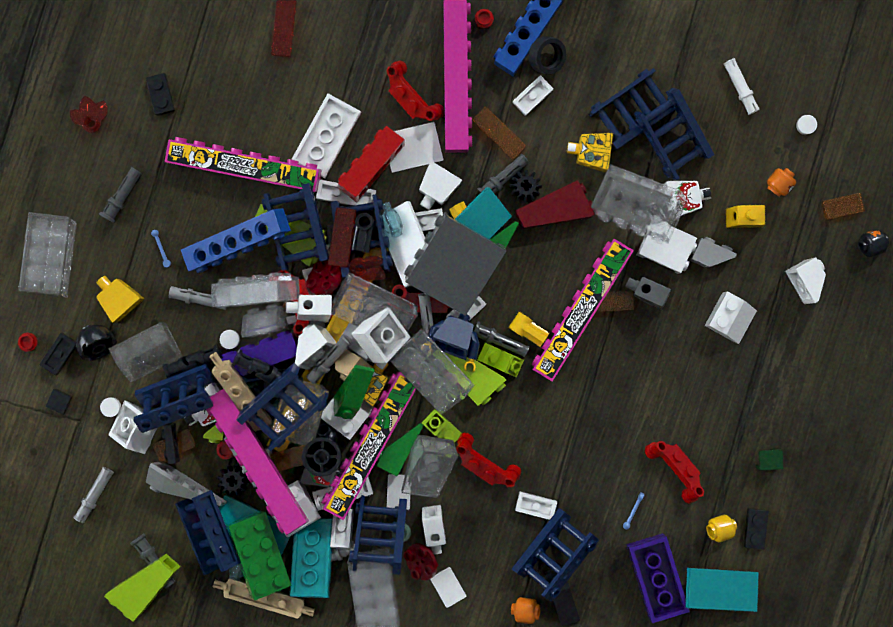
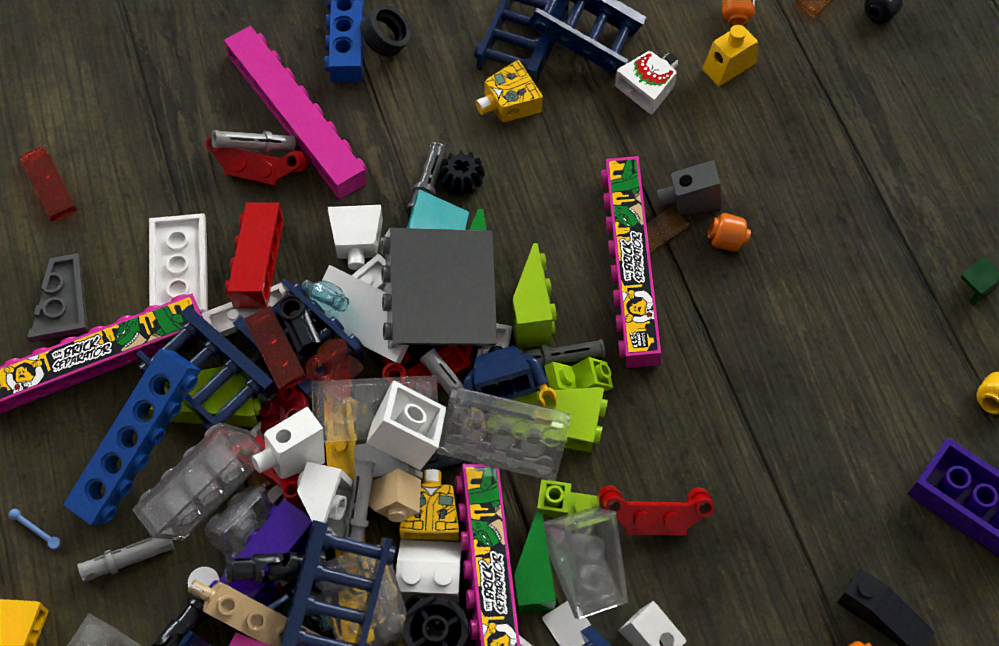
camera: 40 degrees left, 25 degrees down
green slope [334,365,374,419] -> none
white sticker [390,122,443,173] -> none
clear orange tile [472,106,527,160] -> none
red plate [475,9,494,28] -> none
yellow piece [508,312,549,347] -> none
white plate [512,75,553,116] -> none
dark blue fence [512,508,599,601] -> none
dark red slope [515,180,595,229] -> none
white plate [515,491,557,520] -> none
clear brick [591,164,687,244] -> none
medium blue hinge [623,492,644,530] -> none
white panel [636,219,697,274] -> none
red plate [645,441,704,504] -> none
light grey slope [689,237,737,268] -> none
white slope [705,292,757,344] -> none
white slope [785,257,826,304] -> none
none -> dark grey wing [27,253,88,343]
none -> light grey pin [212,130,295,153]
none -> lime slope [512,243,557,349]
none -> orange head [707,213,751,252]

